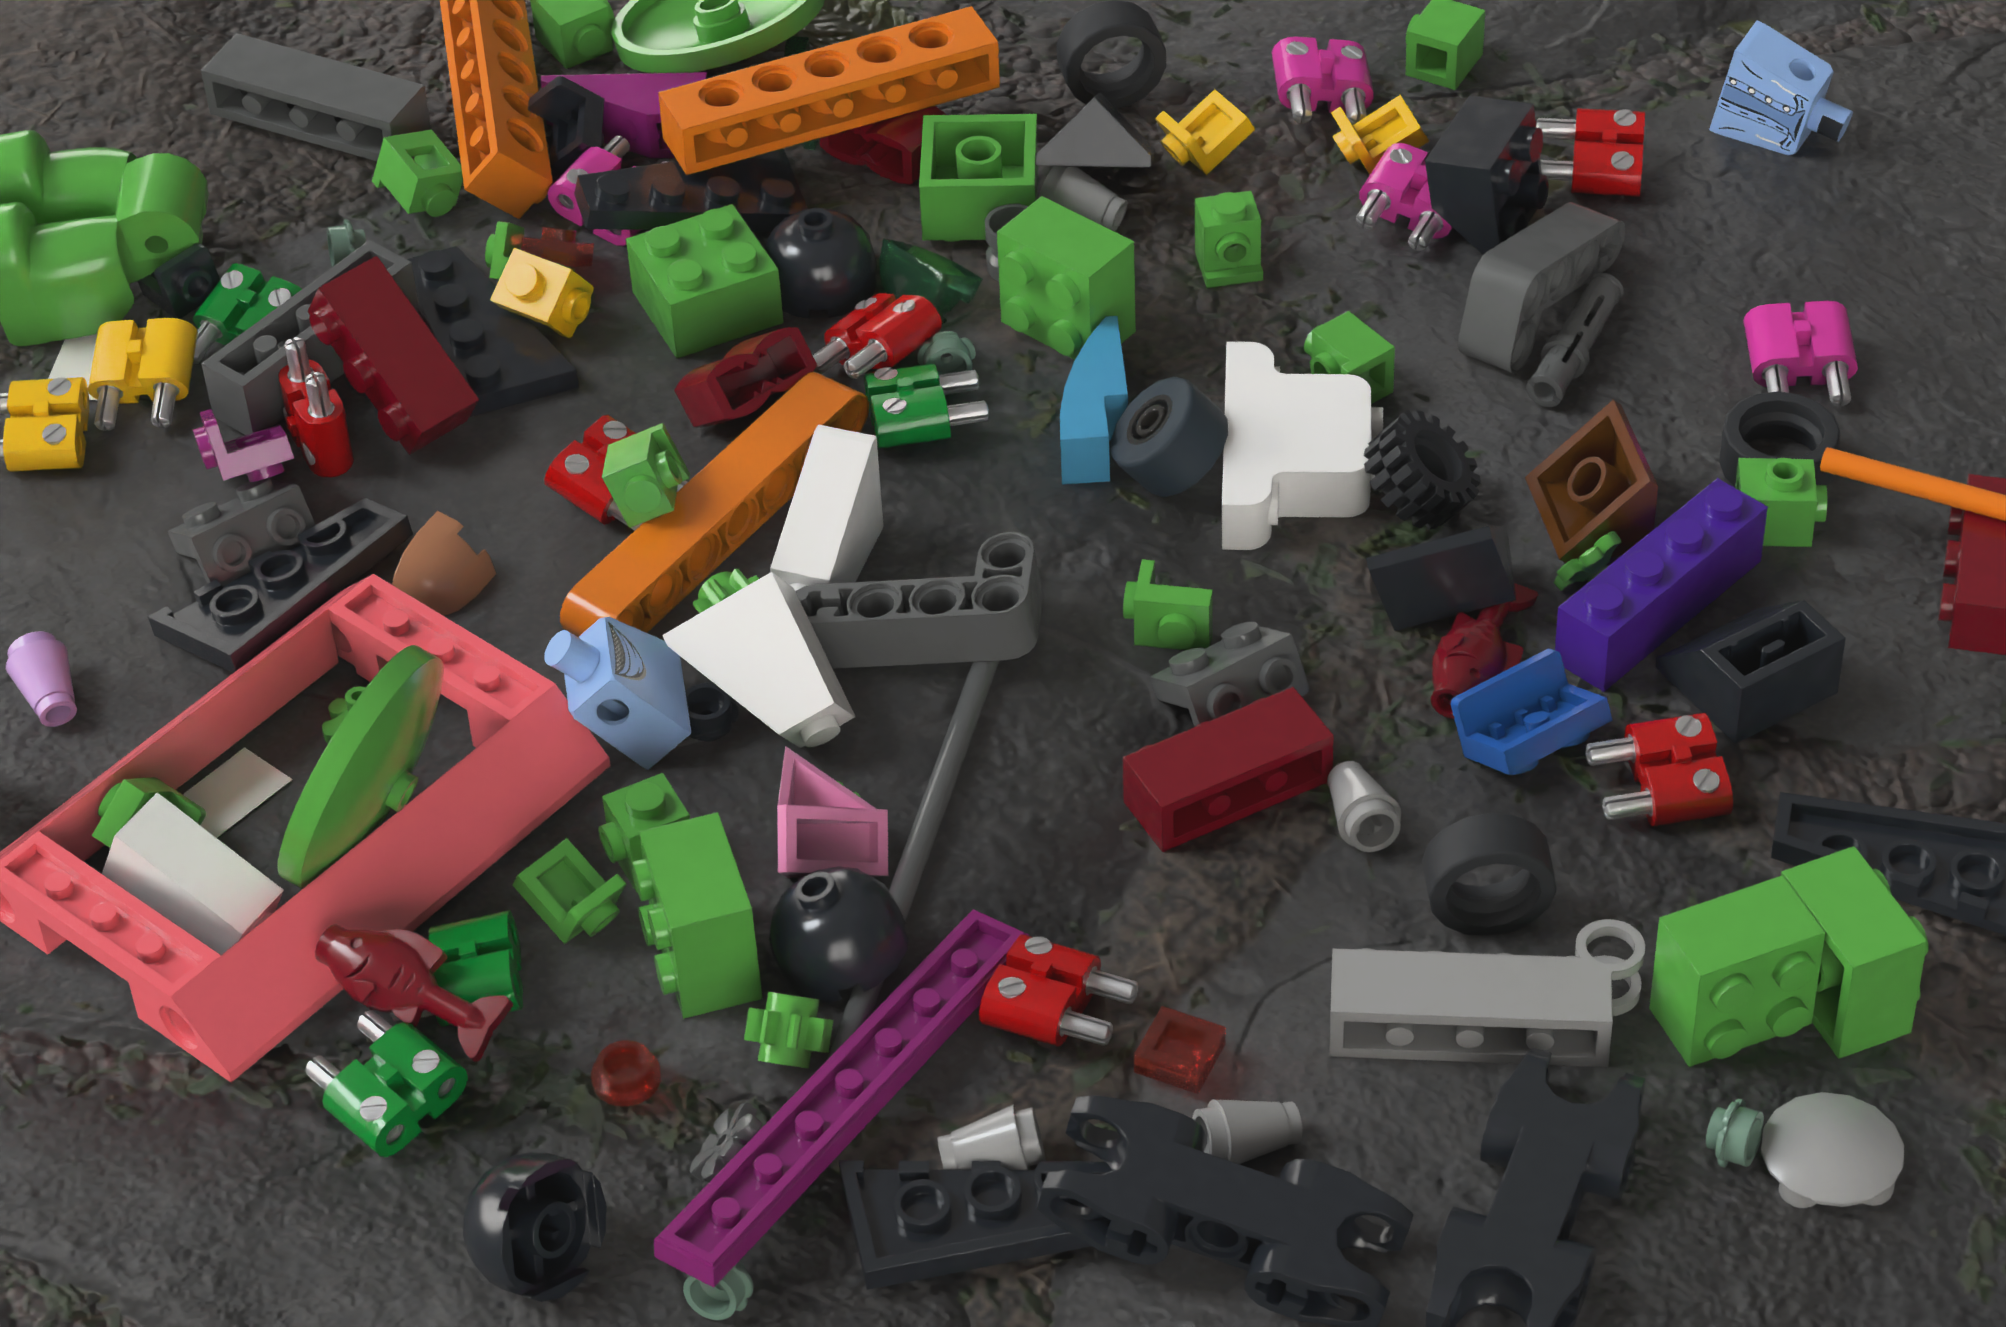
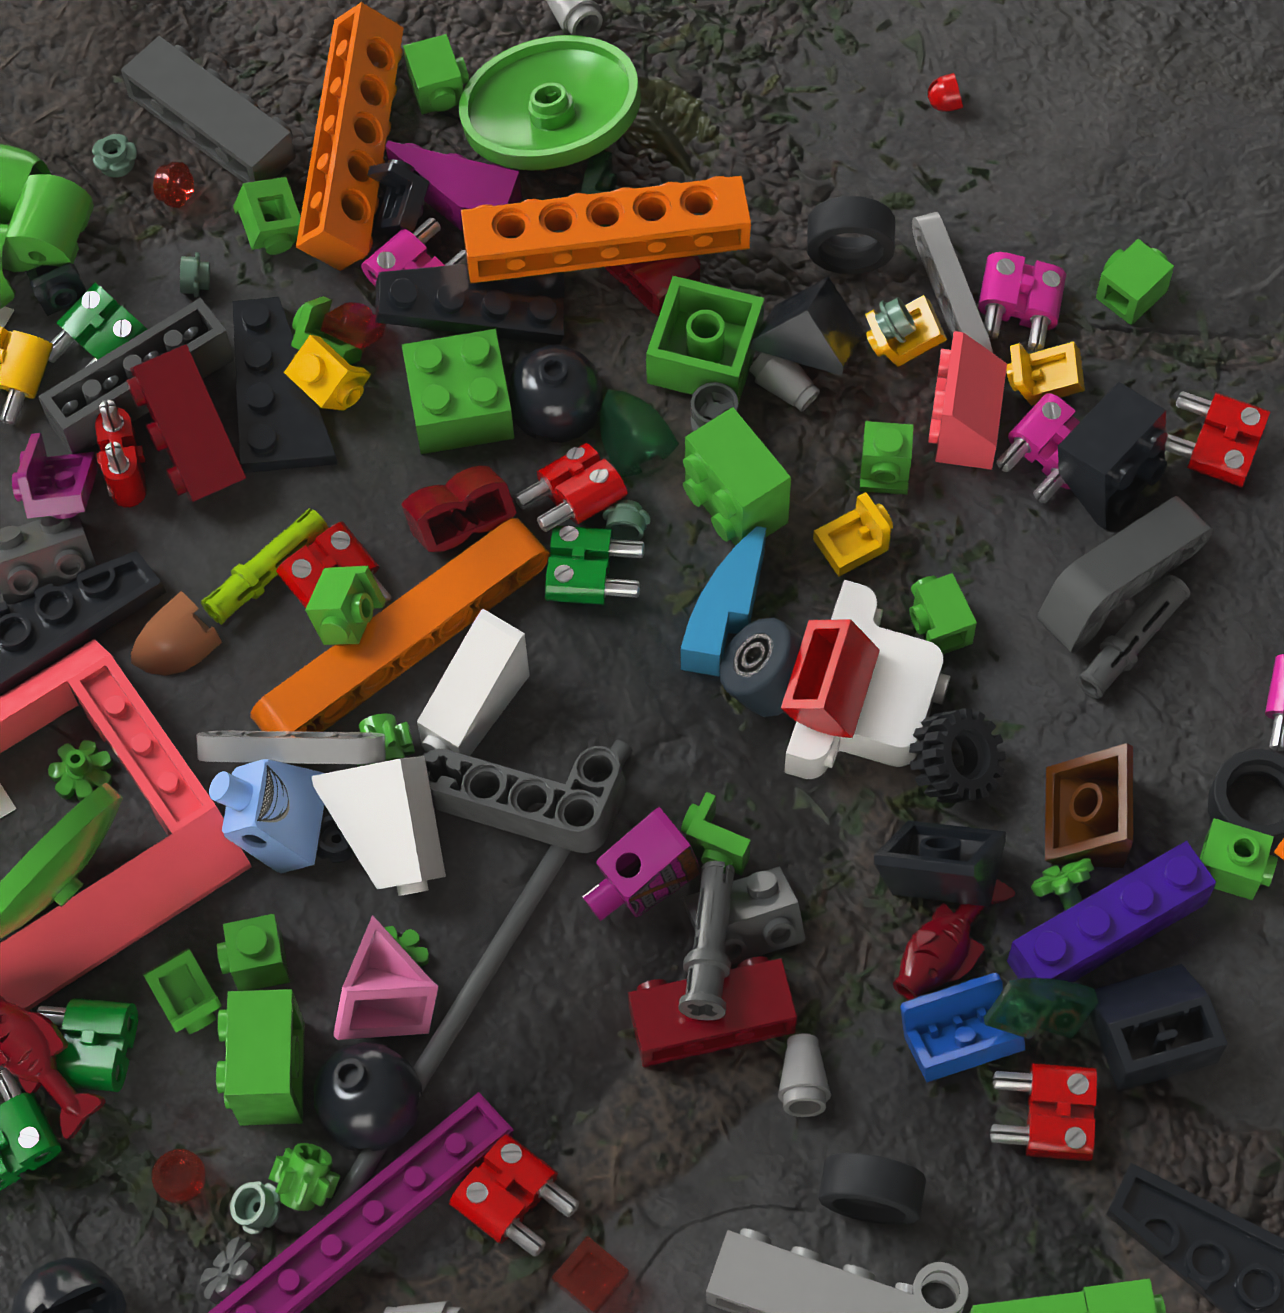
camera: 15 degrees right, 20 degrees up
none -> sand green plate [92,134,137,177]
none -> clear red plate [153,161,194,208]
none -> light grey beam [196,730,386,764]
none -> lime pin [201,508,329,625]
none -> sand green plate [230,1181,280,1234]
none -> magenta torso [582,807,701,921]
none -> dark grey pin [679,861,735,1021]
none -> red brick [781,619,880,738]
none -> yellow bracket [813,492,893,577]
none -> sand green plate [875,297,916,343]
none -> light grey beam [912,212,993,353]
none -> coral slope [928,331,1007,470]
none -> clear green slope [983,978,1098,1039]

